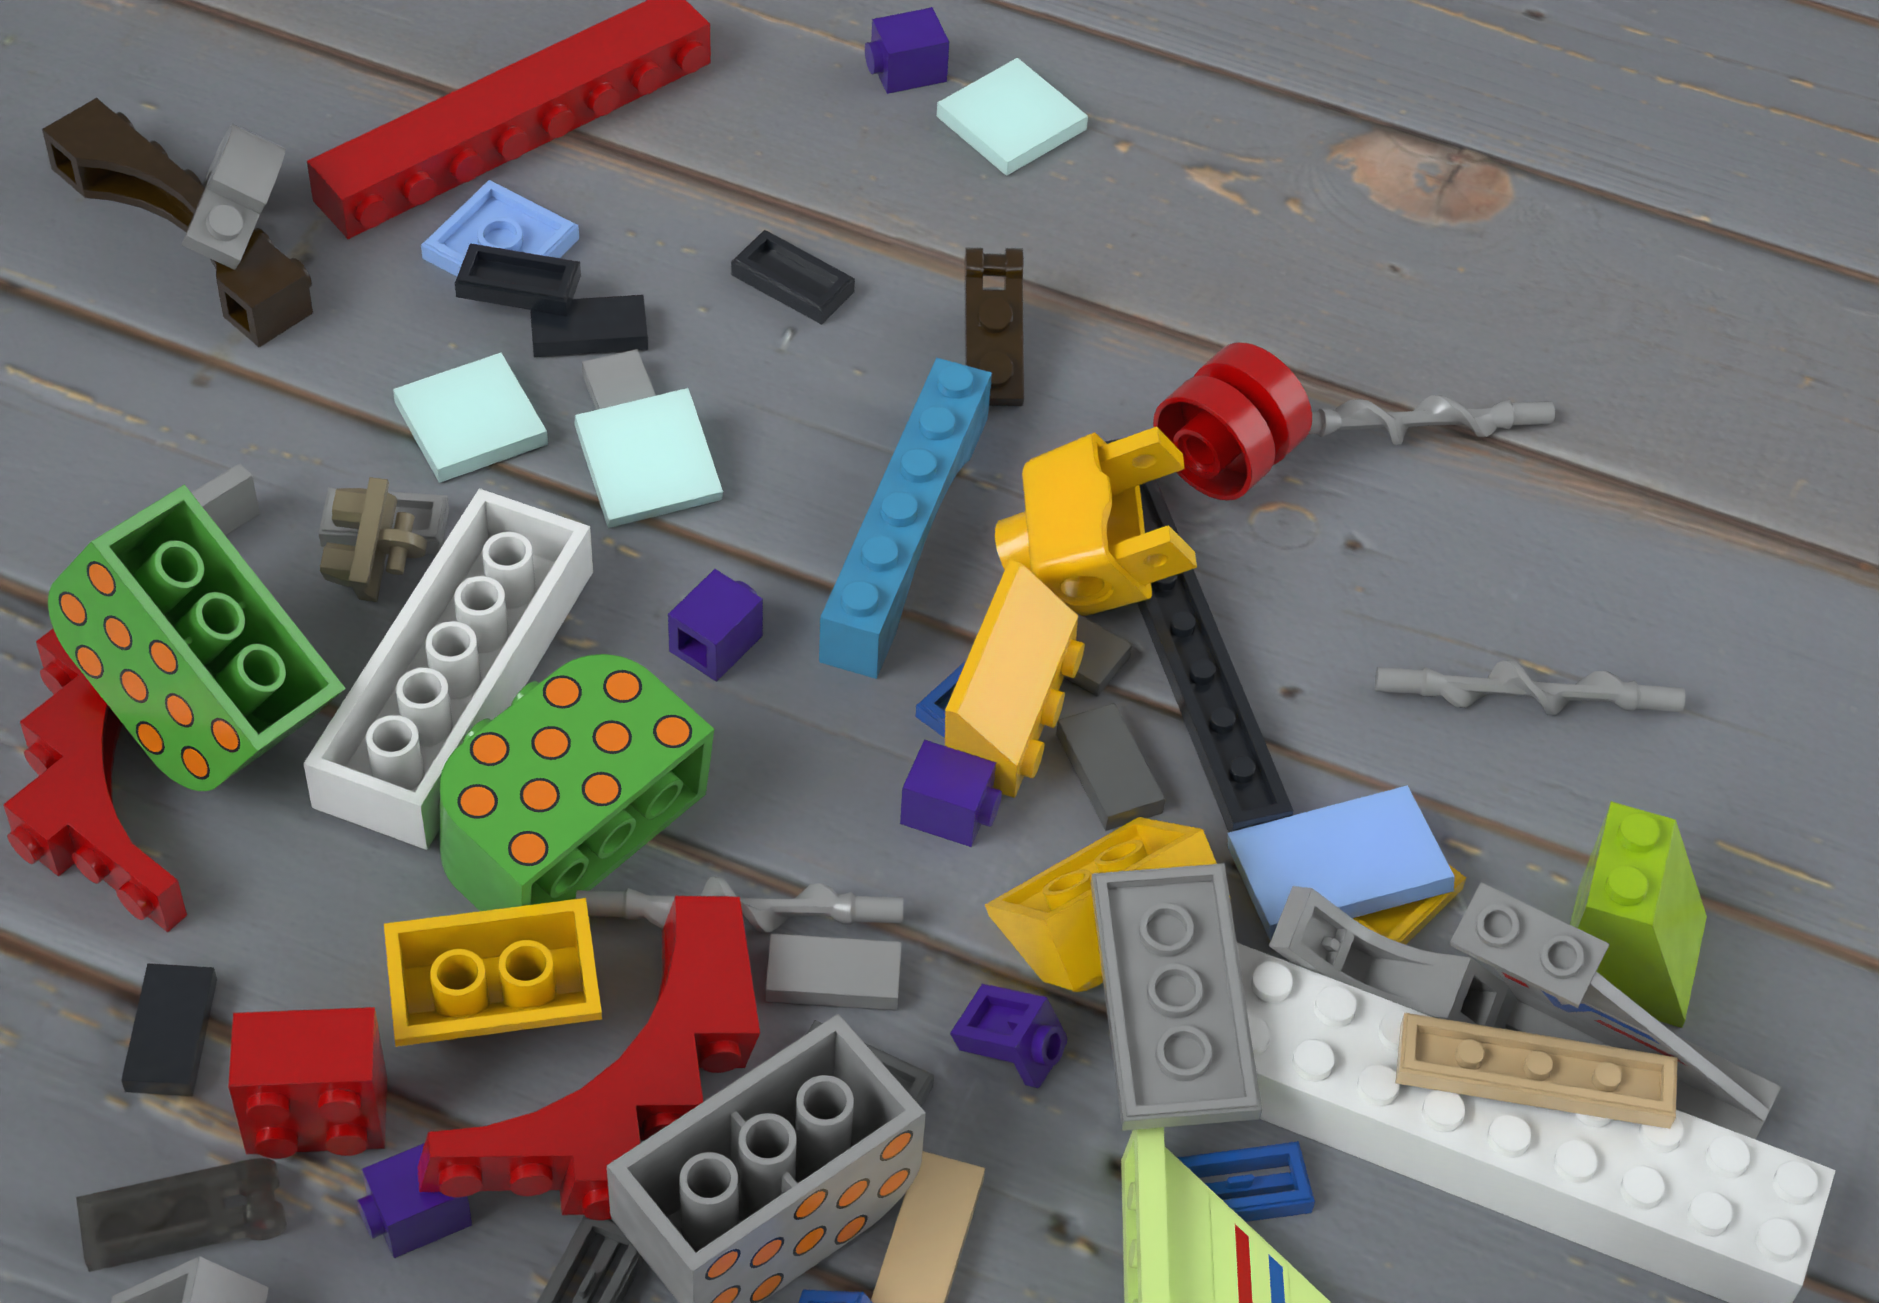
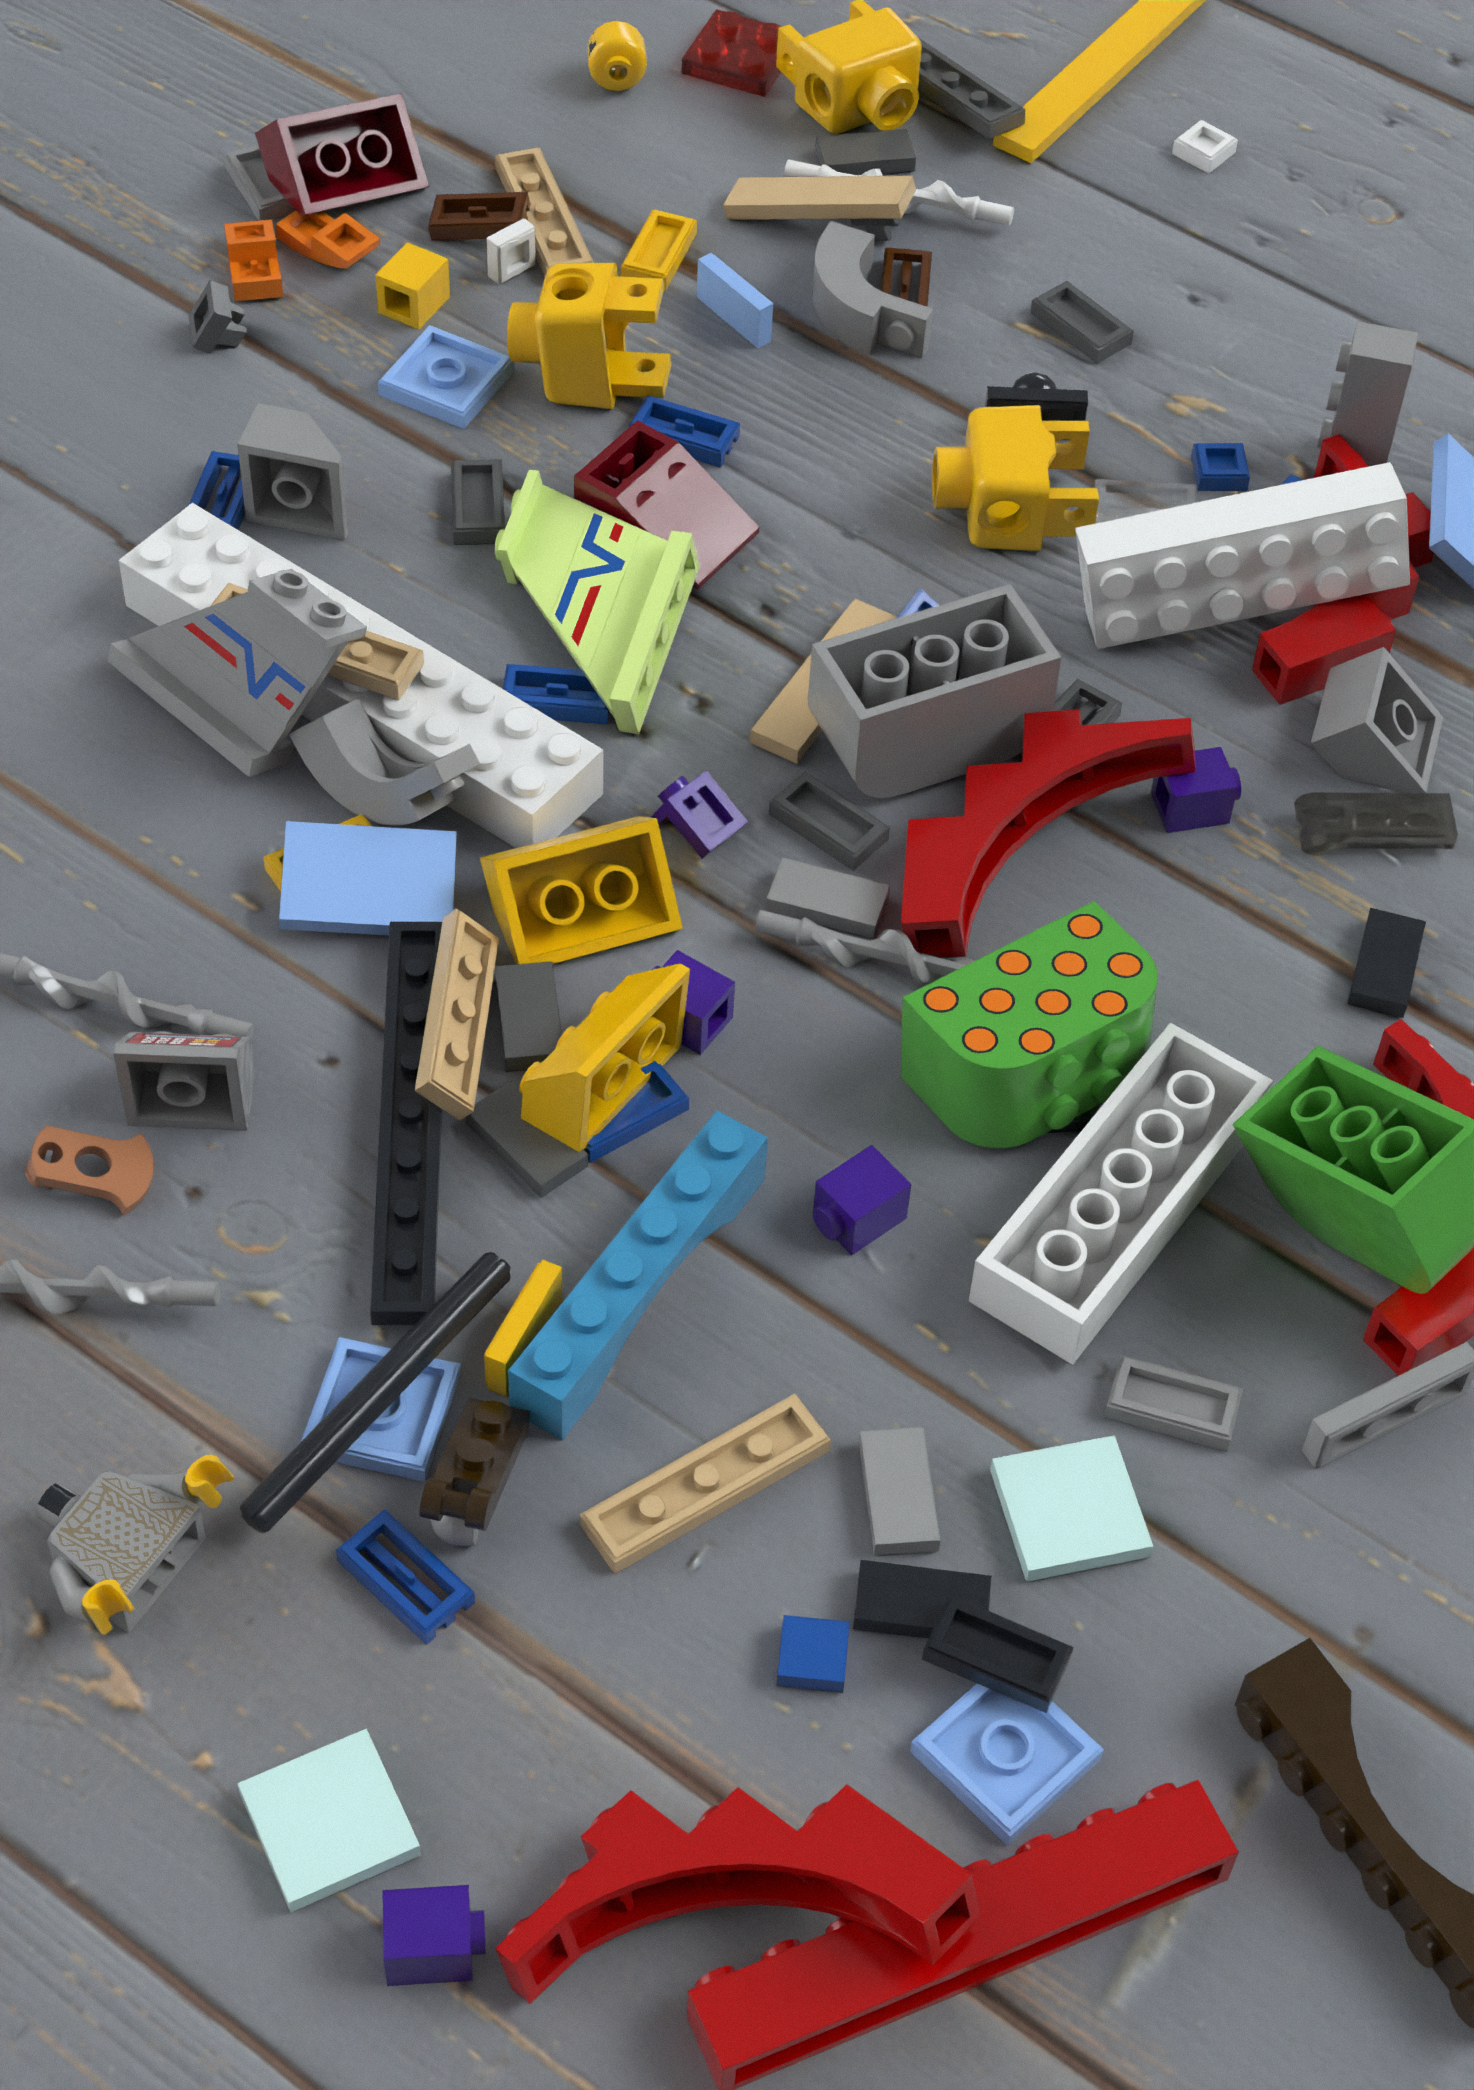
camera: 165 degrees left, 0 degrees up
light grey arch [181,123,286,270] -> none
red brick [228,1007,387,1159] -> none
dark tan hips [320,477,428,602] -> none
yellow slope [384,898,602,1047] -> none
light aqua tile [574,388,723,528] -> none
black tile [731,230,855,325] -> none
yellow piece [995,426,1197,616] -> none
light grey tile [1091,863,1262,1131] -> none
red wheel [1153,342,1312,501] -> none
lime slope [1570,801,1707,1028] -> none
none -> nougat piece [25,1125,154,1215]
none -> light grey torso [36,1454,235,1635]
none -> light grey slope [113,1031,255,1130]
none -> black axle [240,1252,511,1533]
none -> light blue tile [301,1337,461,1483]
none -> blue tile [336,1509,475,1645]
none -> tan tile [415,908,499,1121]
none -> yellow tile [484,1259,563,1397]
none -> red arch [495,1784,981,2004]
none -> tan tile [580,1394,831,1574]
none -> blue tile [776,1615,850,1693]

